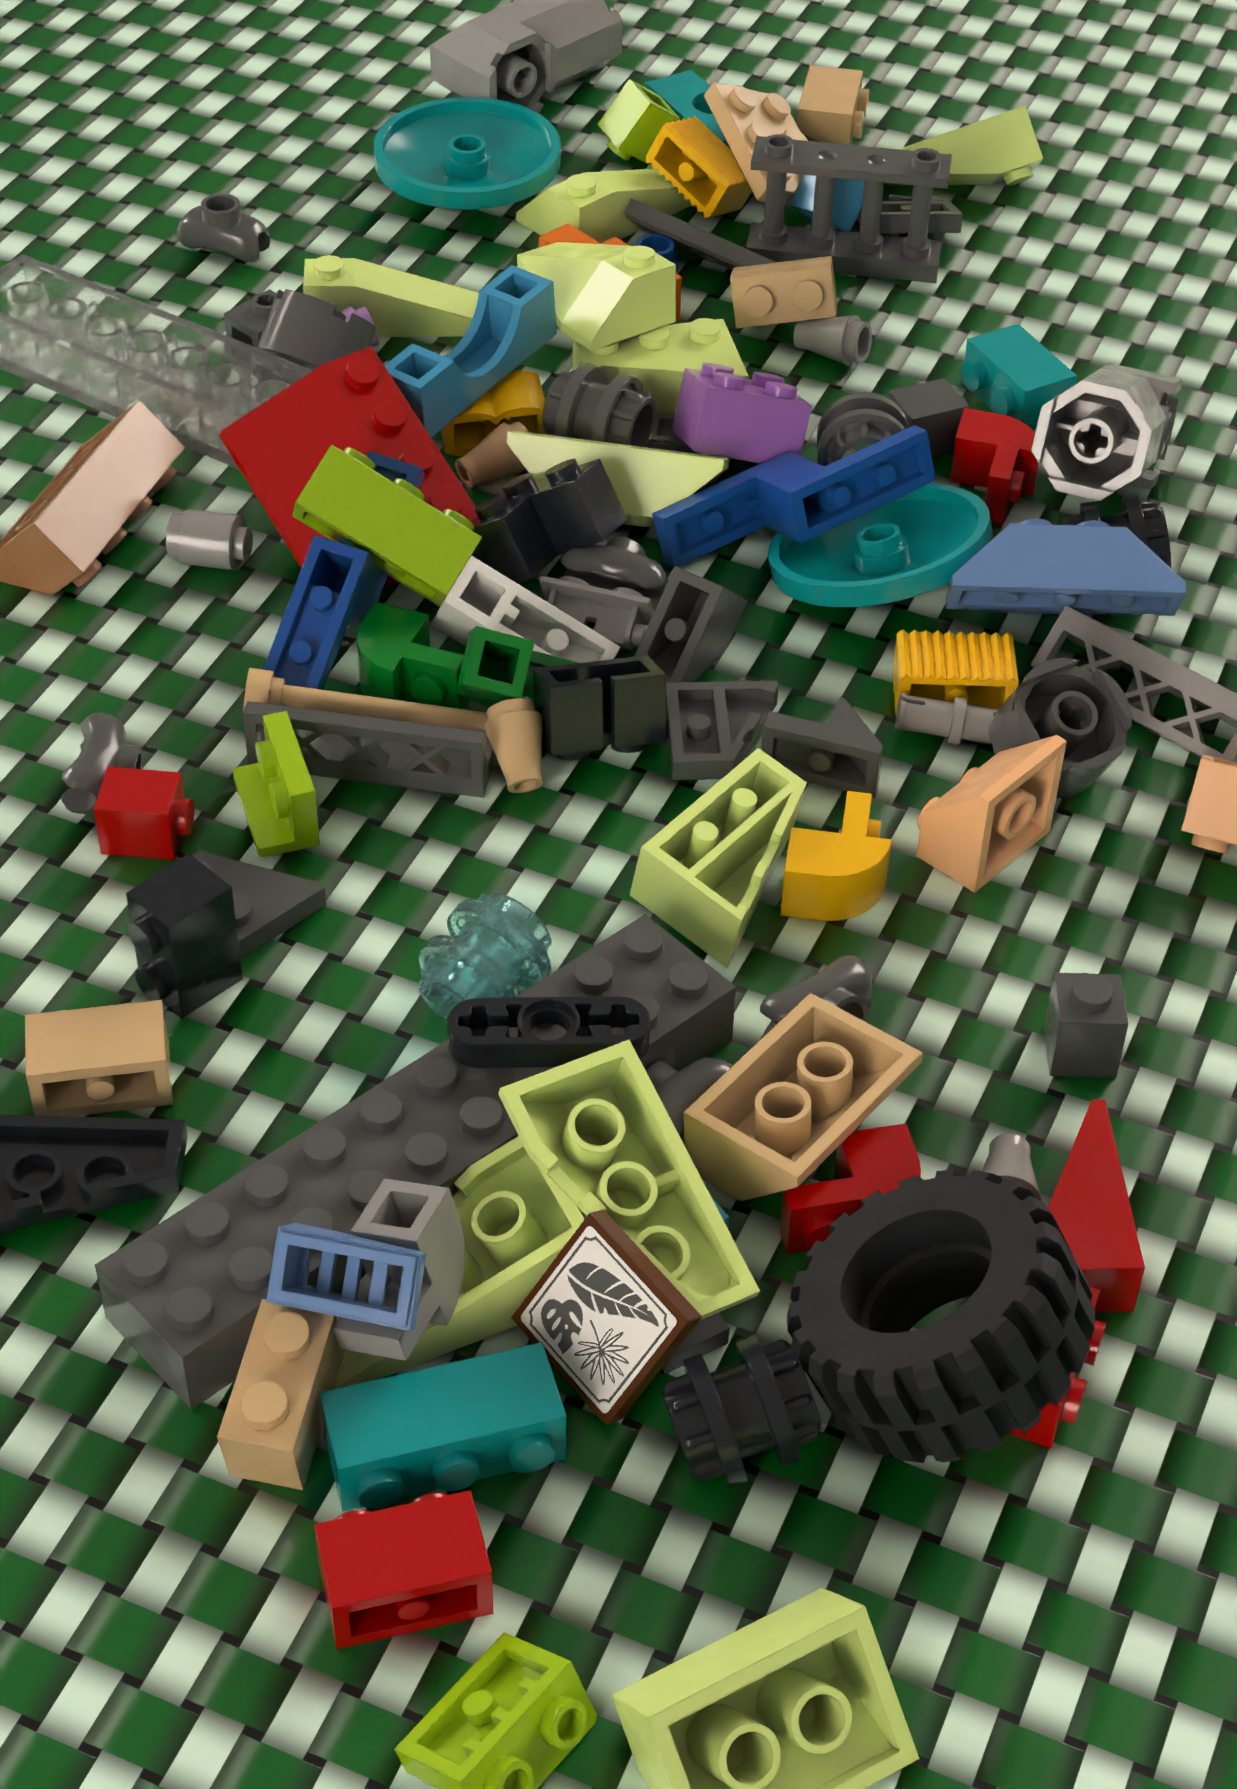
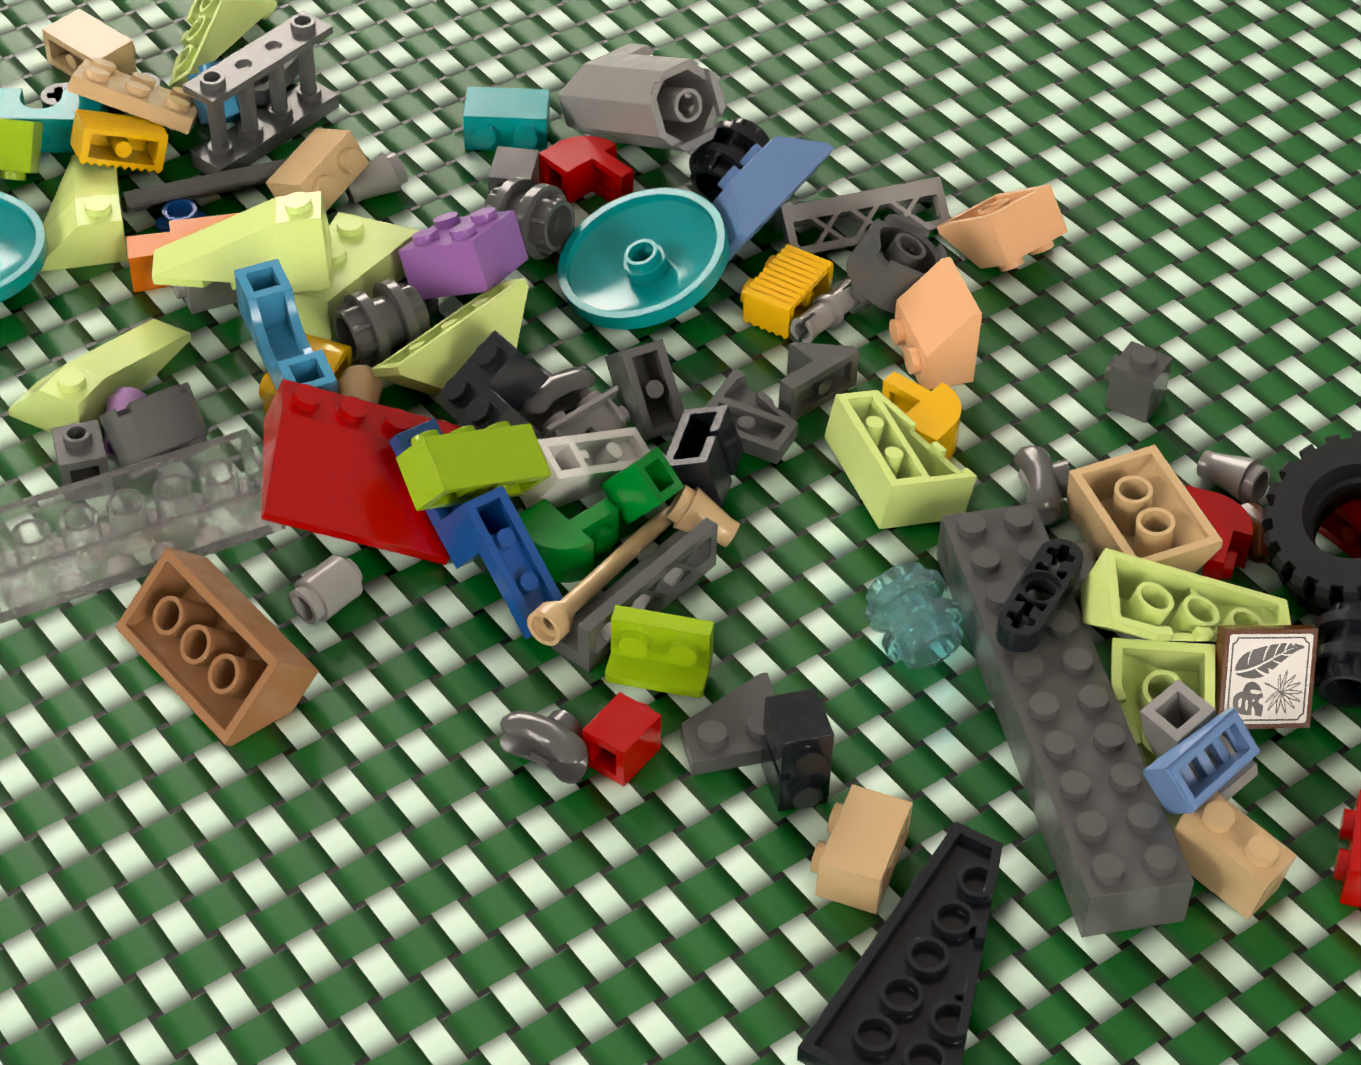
camera: 60 degrees left, 0 degrees up
teal brick [319,1342,566,1512] -> none
blue bracket [652,425,936,568] -> none
red slope [1048,1099,1145,1313] -> none

